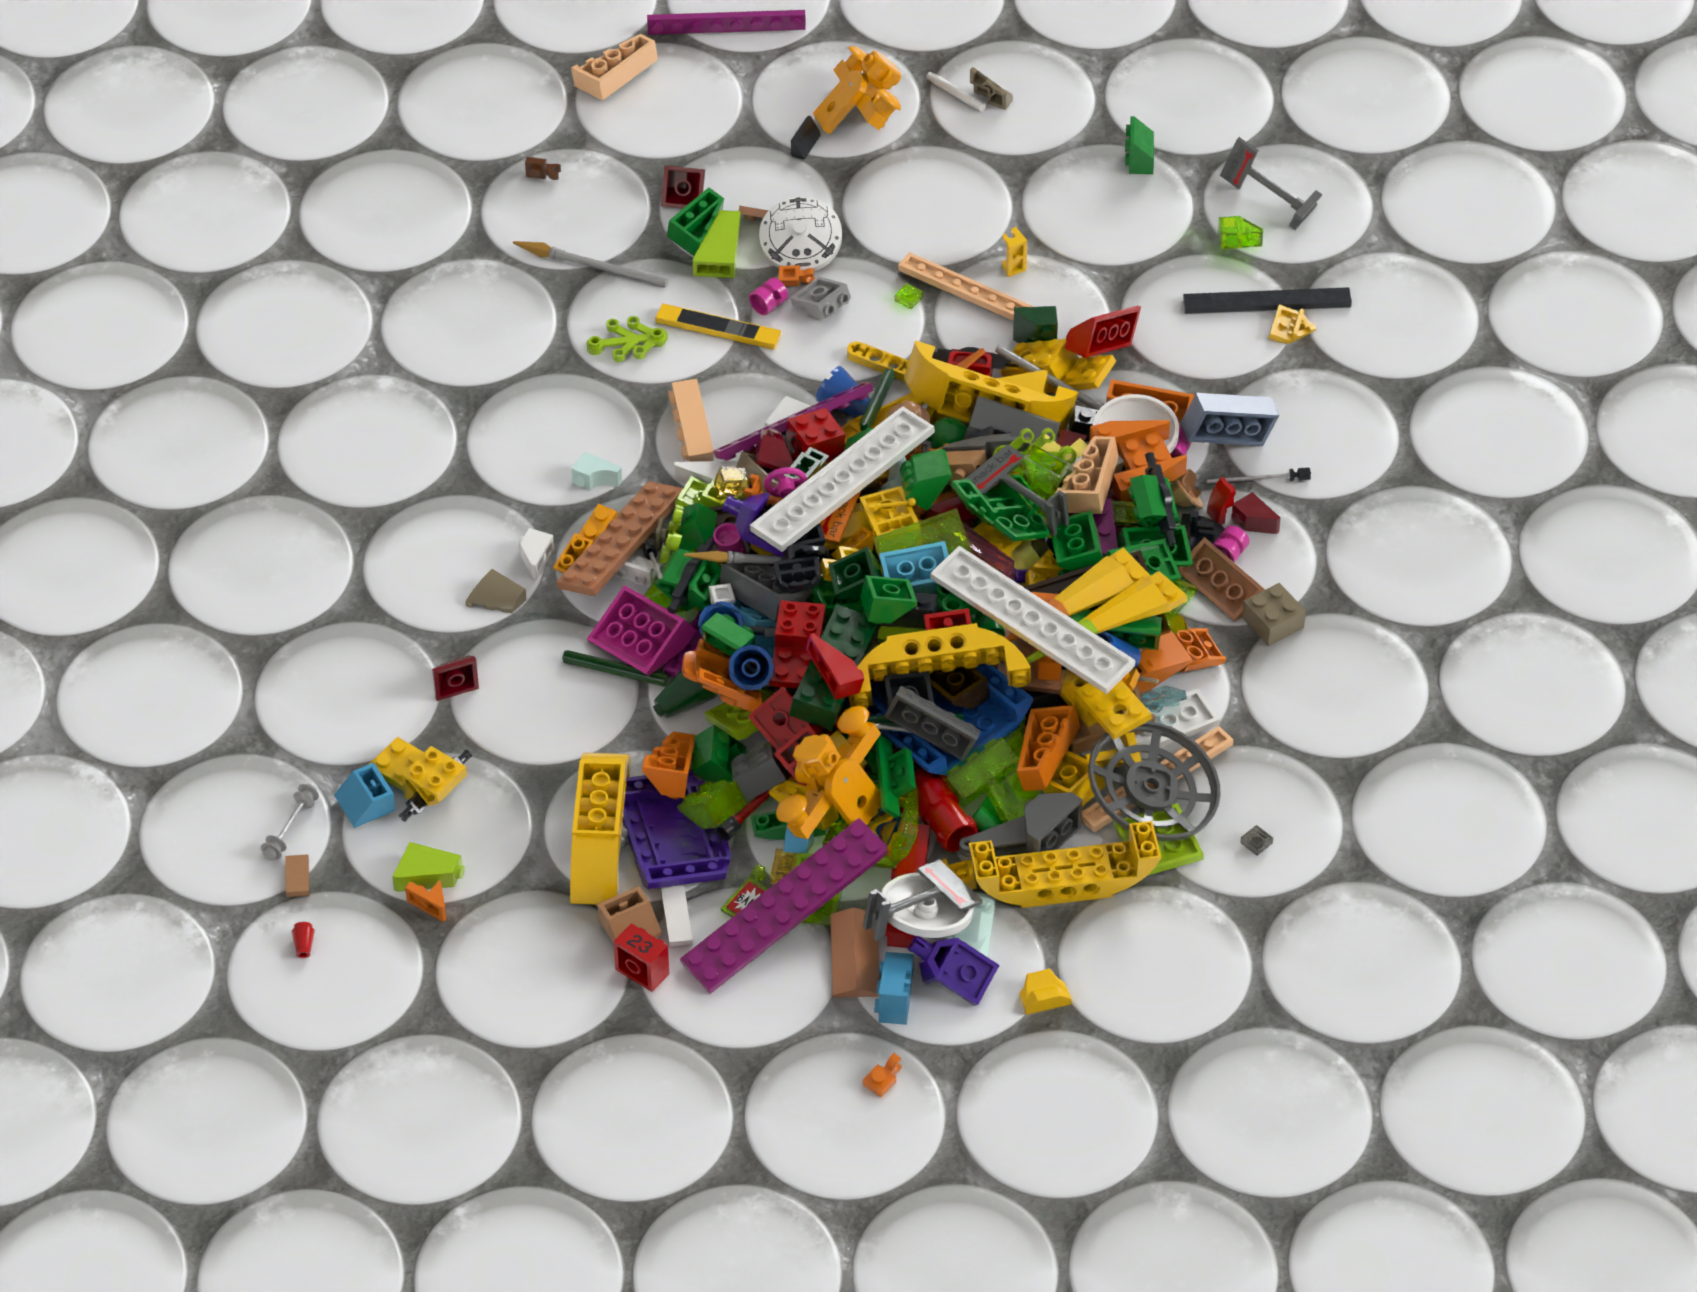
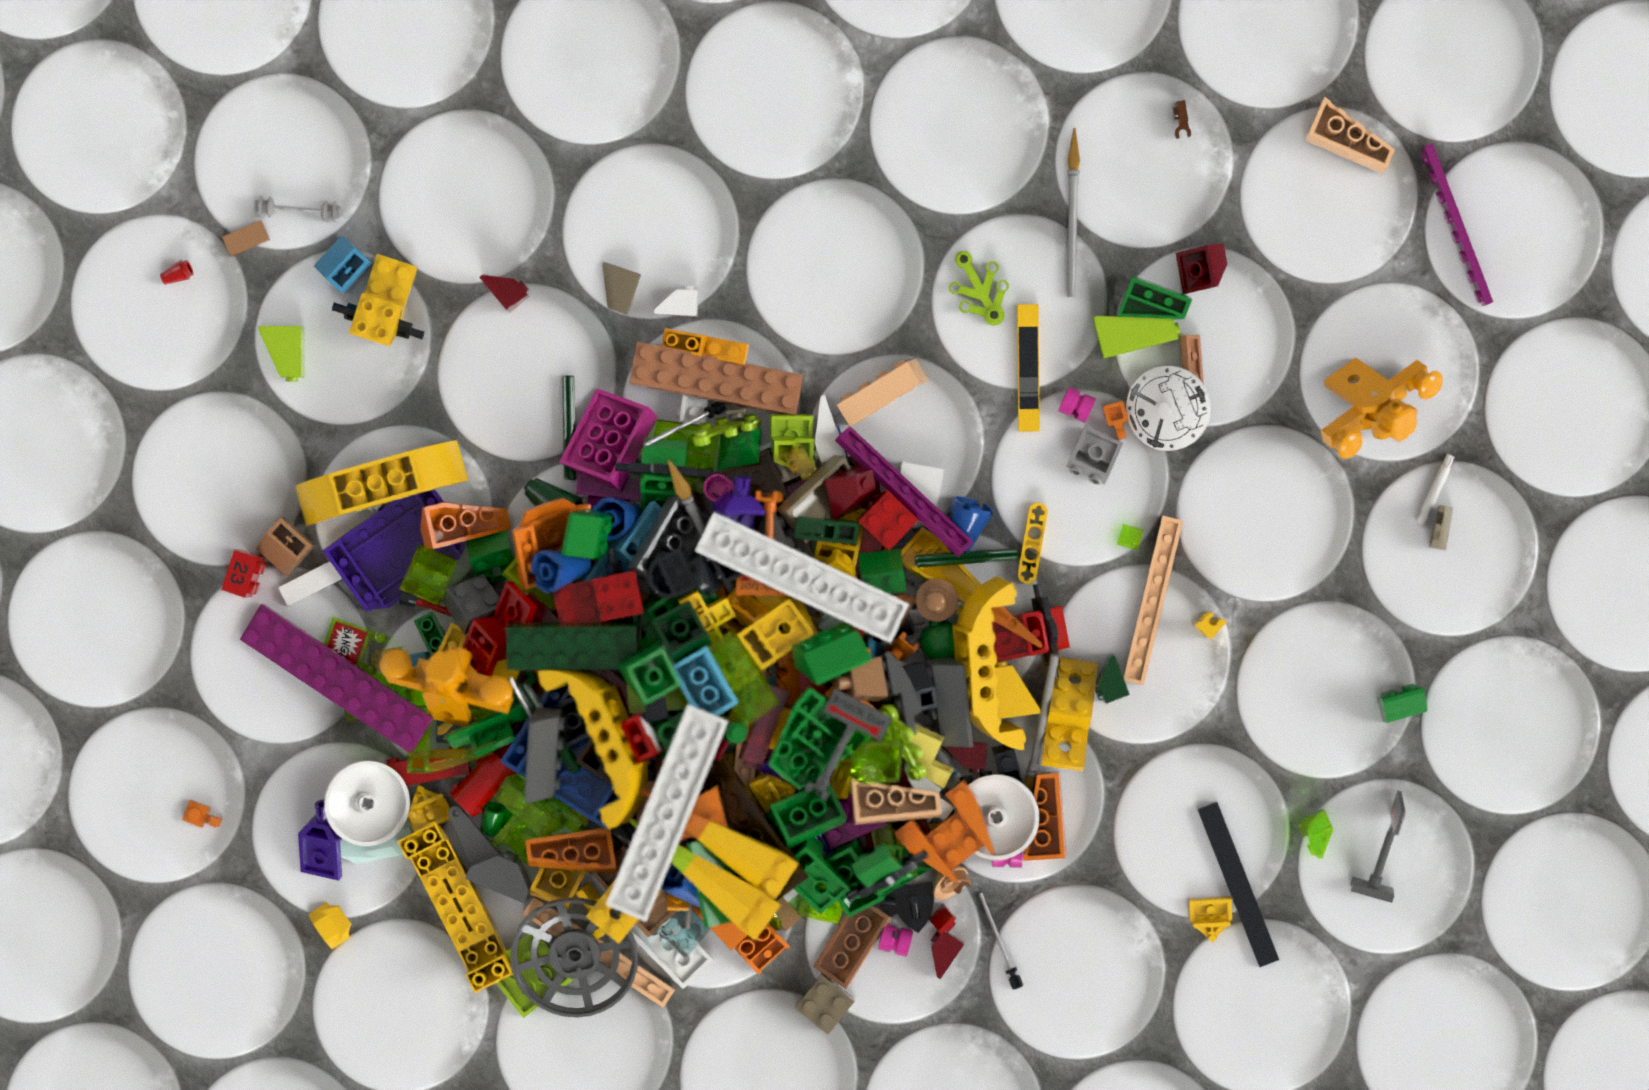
camera: 70 degrees right, 40 degrees up
orange slope [405,880,446,922] -> none
light aqua arch [571,452,622,491] -> none
white slope [709,583,736,605] -> none
dark pink piece [764,467,807,499] -> none
black slope [791,115,821,159] -> none
red slope [806,633,864,699] -> none
nougat slope [830,908,880,998] -> none
dark grey piece [863,860,983,941] -> none
yellow hinge [870,498,916,511] -> none
dark azure wedge [874,952,914,1025] -> none
red slope [1065,305,1141,358] -> none
sand blue brick [1180,393,1280,446] -> none
clear smoke plate [1240,825,1273,856] -> none

